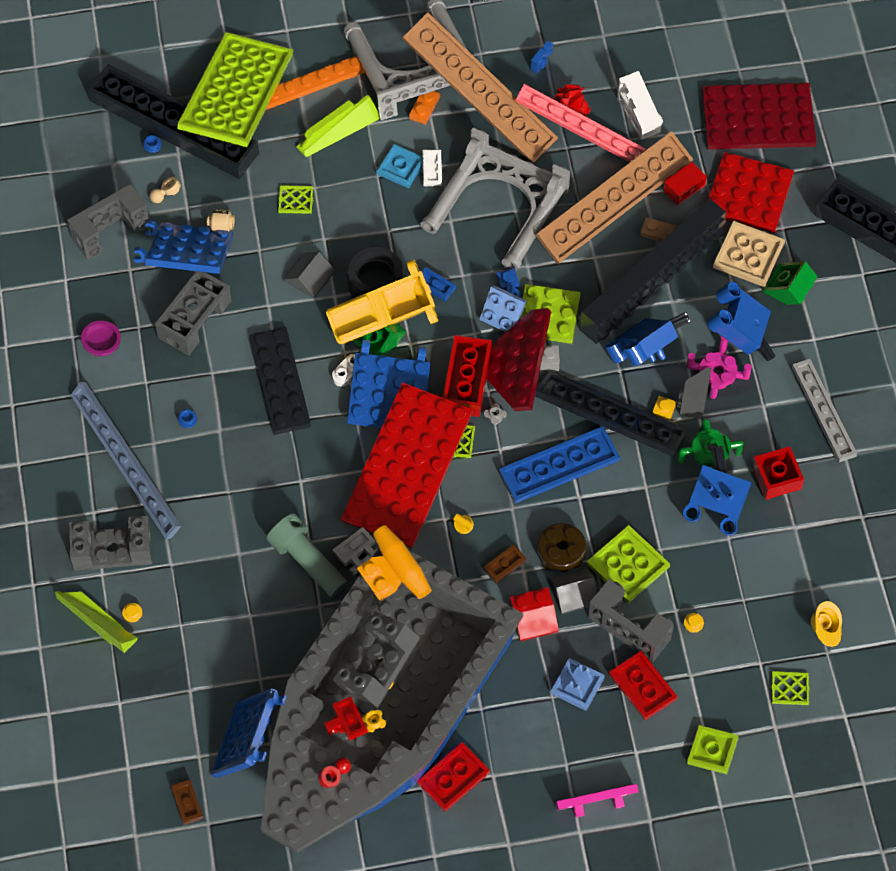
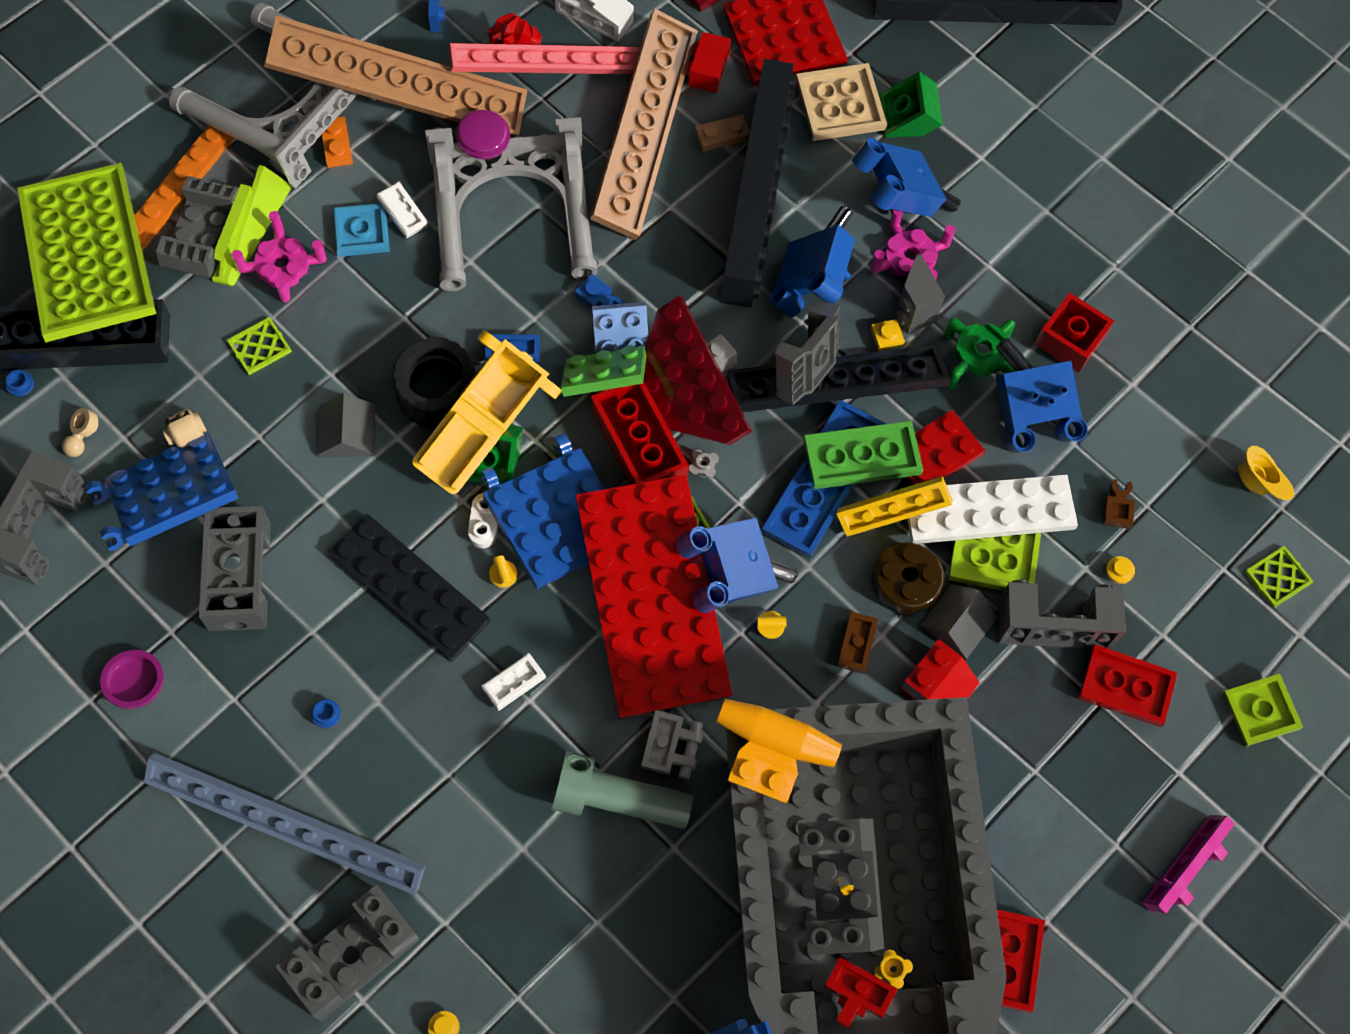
camera: 40 degrees left, 5 degrees up
lime plate [520,284,581,344] -> none
medium blue plate [551,658,605,711] -> none
light grey plate [792,359,857,463] -> none
none -> dark grey plate [156,176,239,278]
none -> dark pink plate [231,211,327,303]
none -> magenta piece [456,110,510,159]
none -> white plate [481,653,546,711]
none -> yellow plate [489,555,517,588]
none -> bright green plate [561,345,646,397]
none -> piece [676,518,798,613]
none -> dark grey plate [775,301,840,405]
none -> bright green plate [803,421,923,489]
none -> yellow plate [836,476,953,536]
none -> red plate [905,410,986,486]
none -> white plate [907,475,1078,544]
none -> reddish brown plate [1103,479,1135,529]

